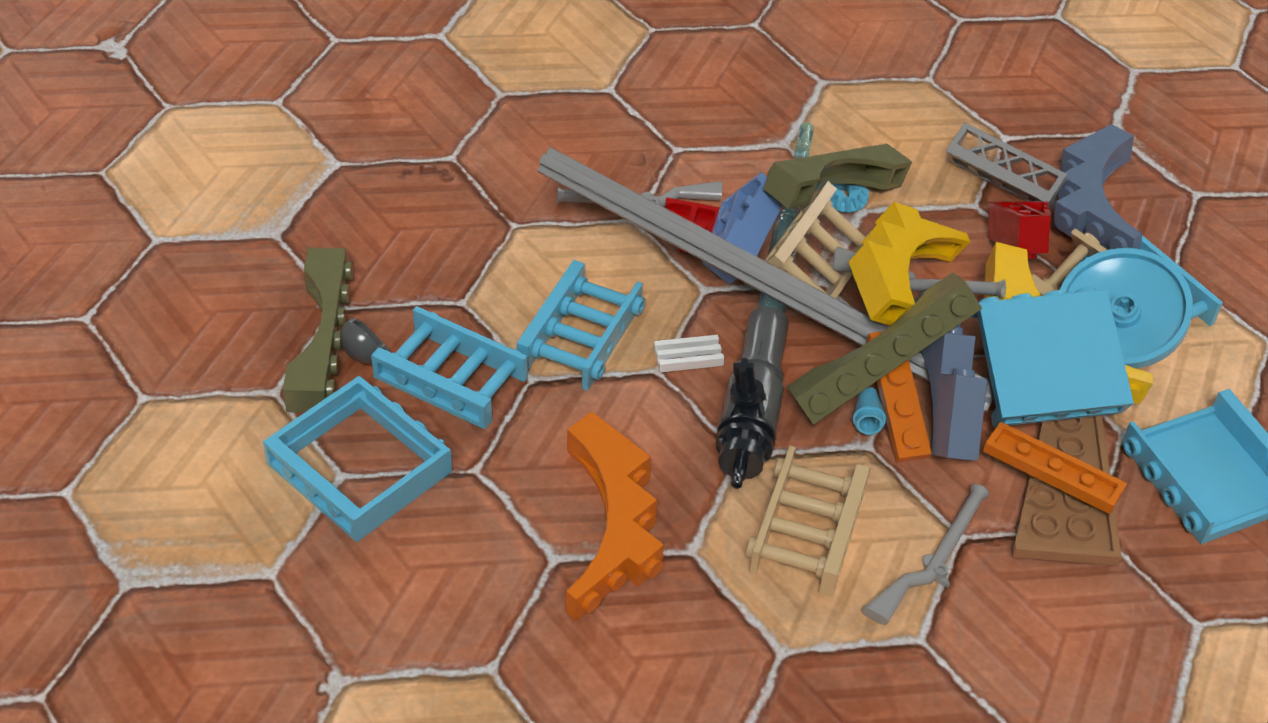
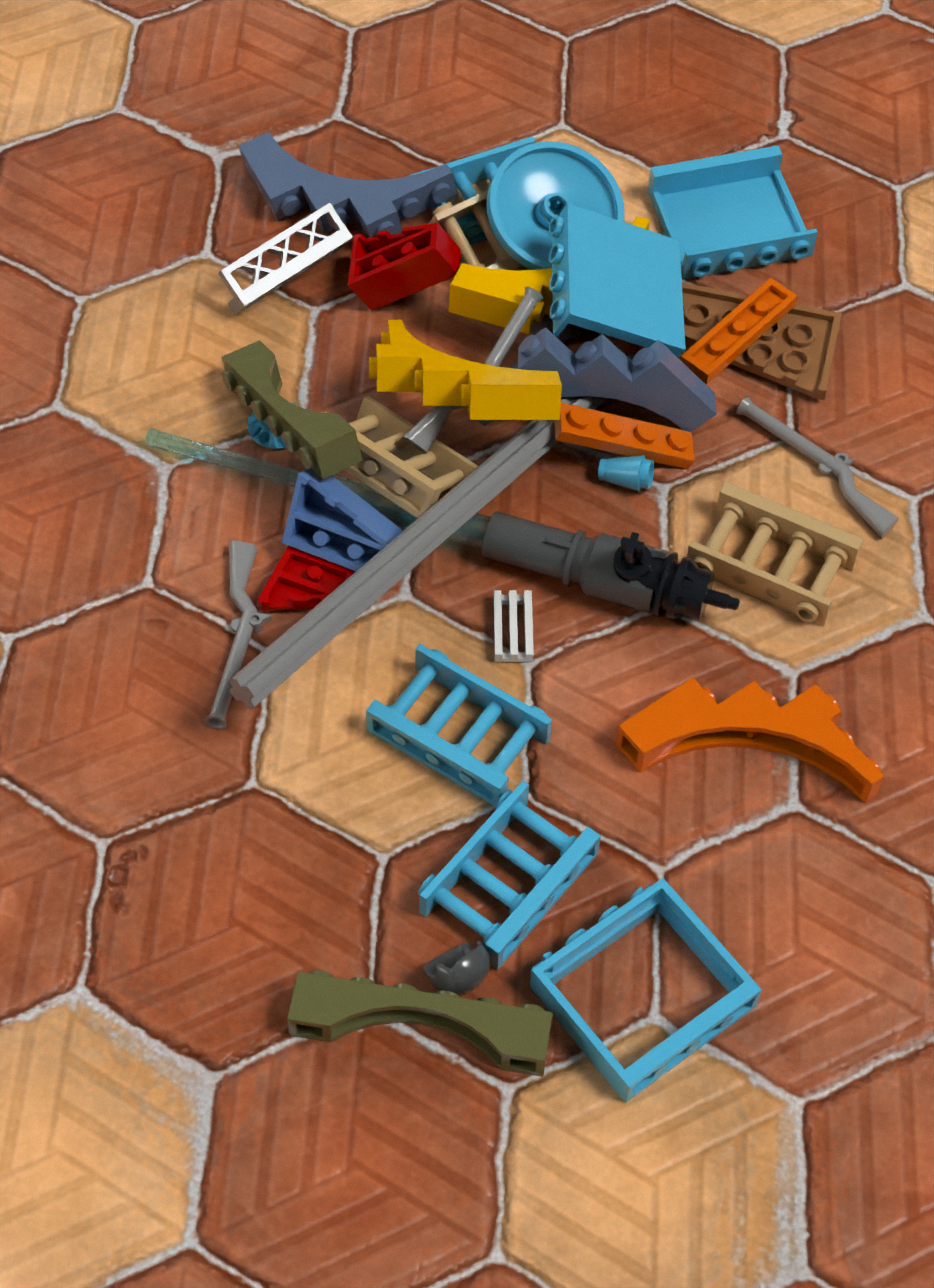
camera: 80 degrees left, 10 degrees up
olive arch [787,272,982,425] -> none

